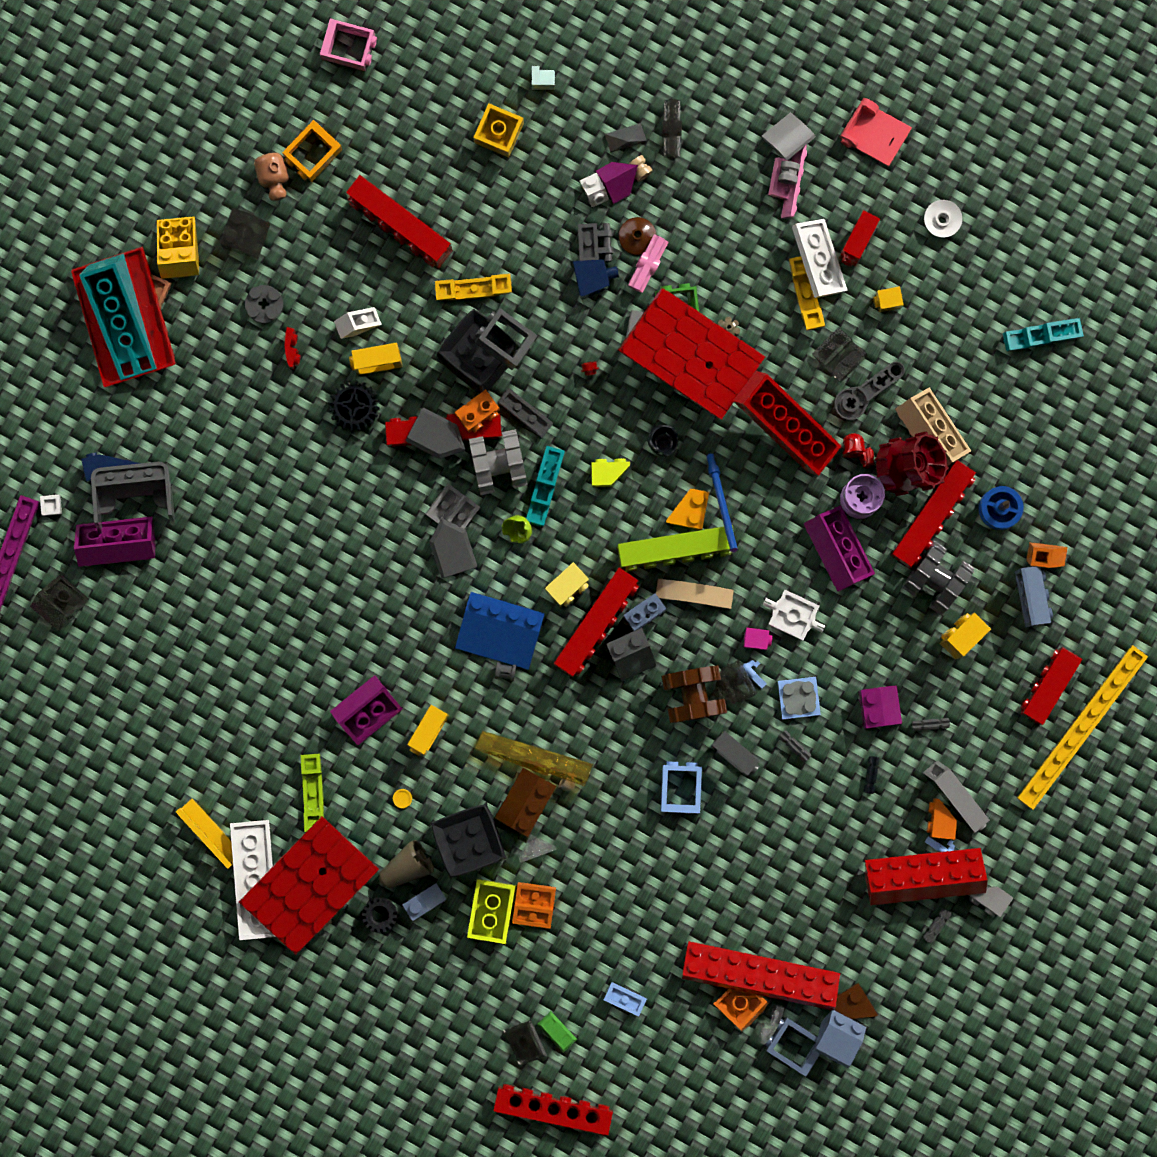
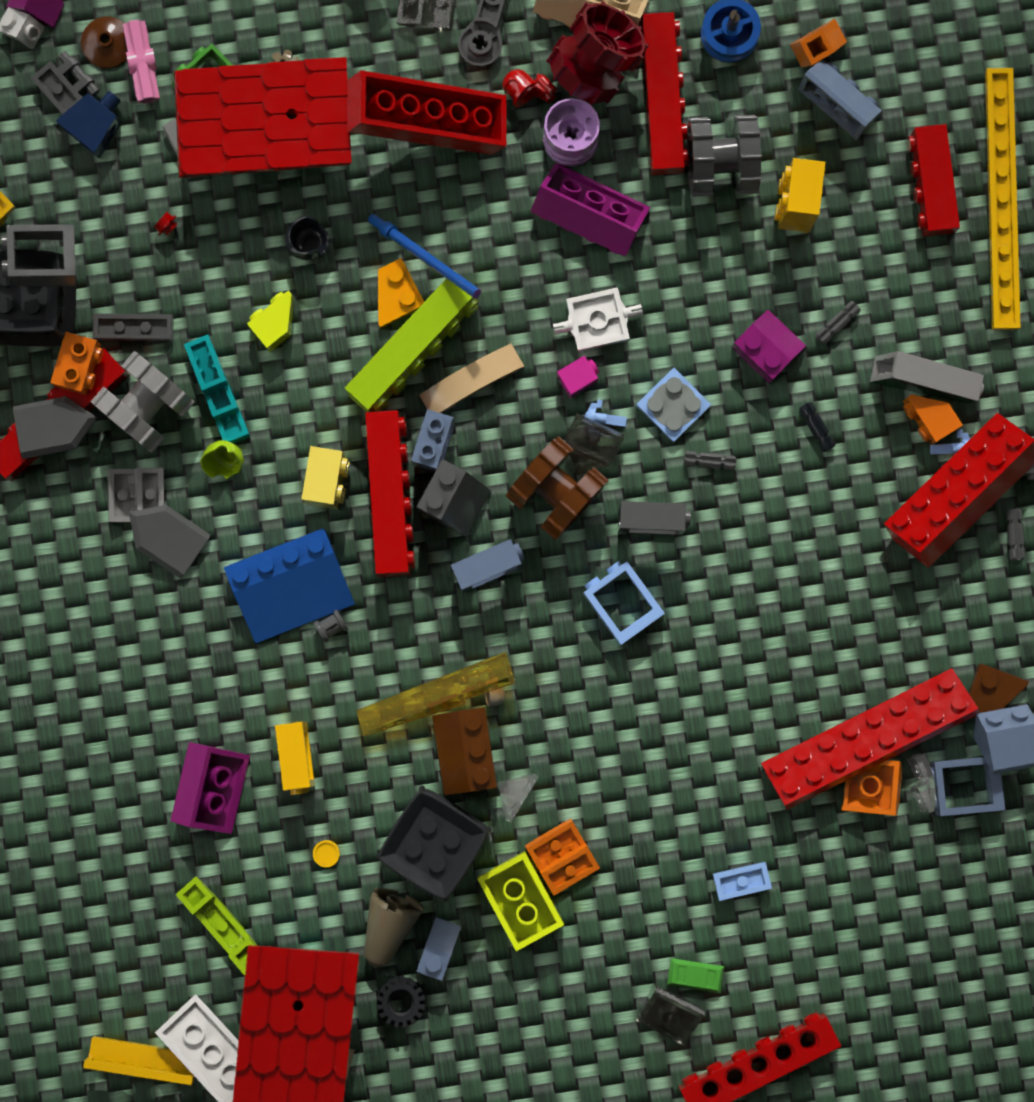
camera: 35 degrees left, 0 degrees up
none -> sand blue window [451,539,524,593]

